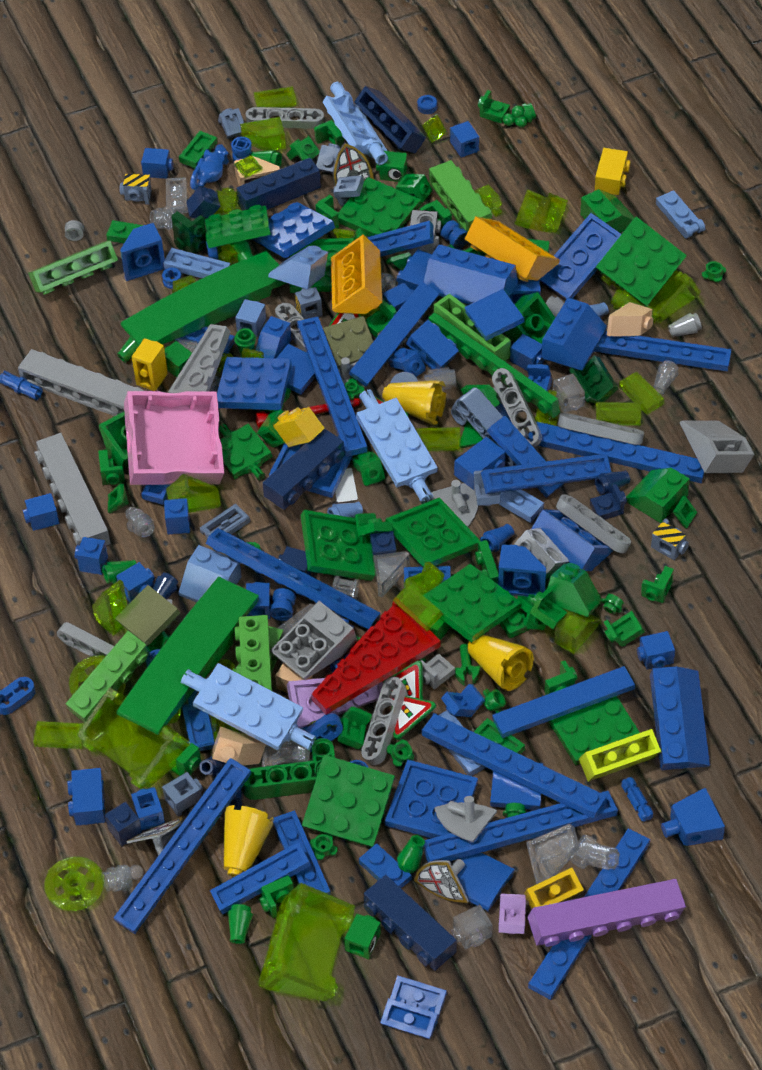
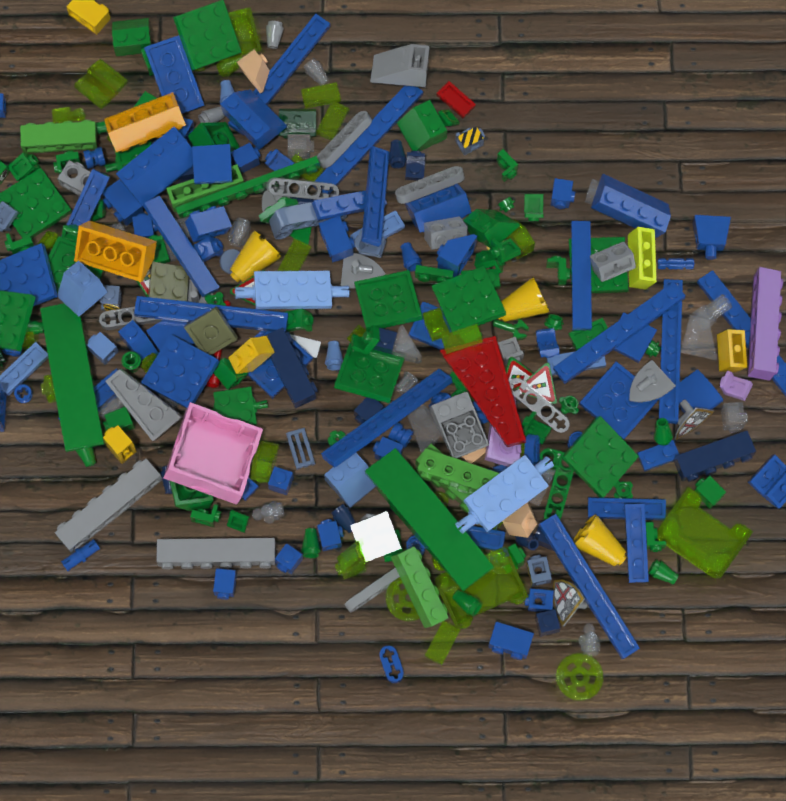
camera: 70 degrees left, 20 degrees up
none -> olive plate [184,306,238,355]
none -> red tile [436,81,476,119]
none -> green cone [452,590,482,616]
none -> light grey brick [590,242,636,282]

